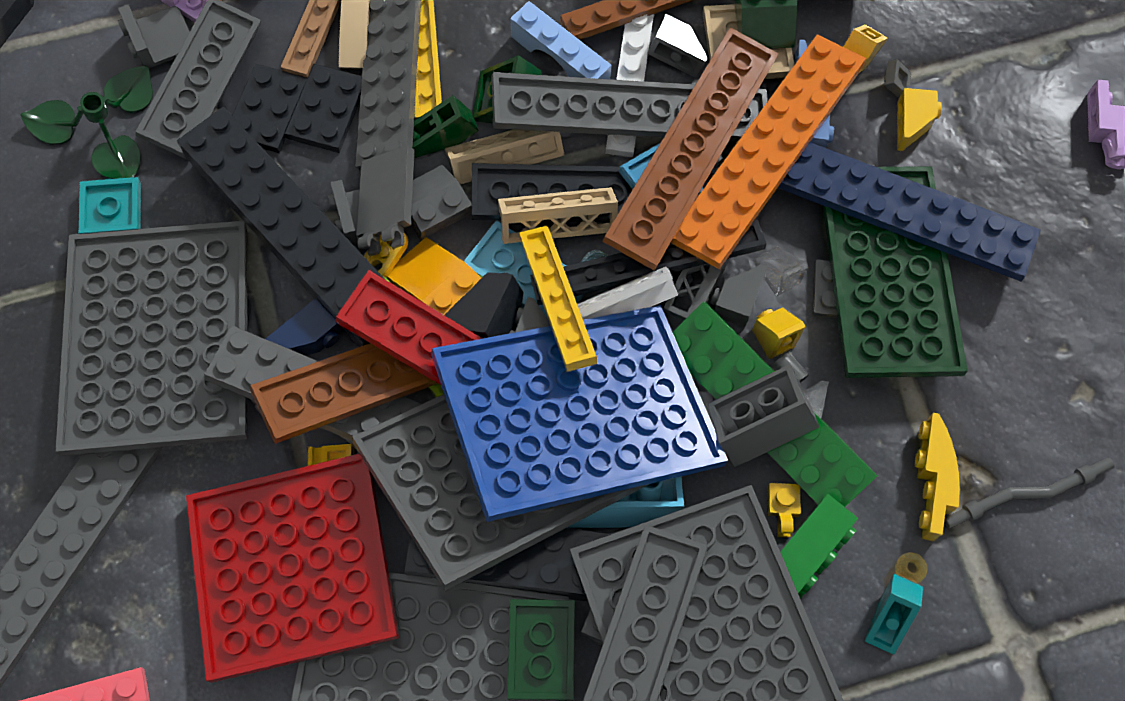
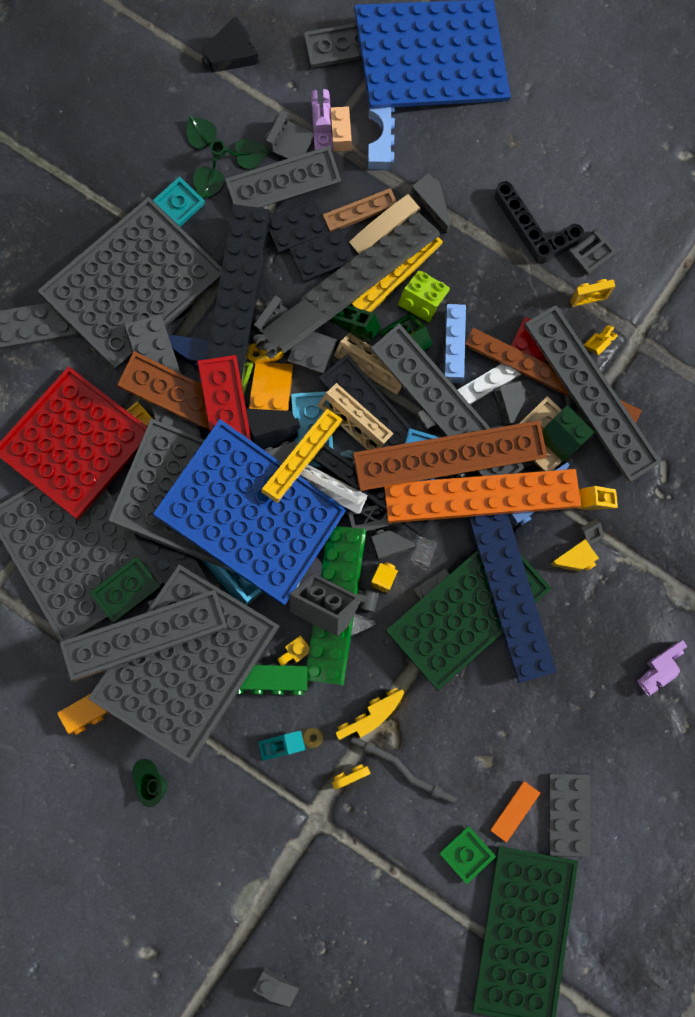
camera: 50 degrees right, 10 degrees up
none -> yellow plate [331,764,371,790]
none -> lime bracket [397,271,450,323]

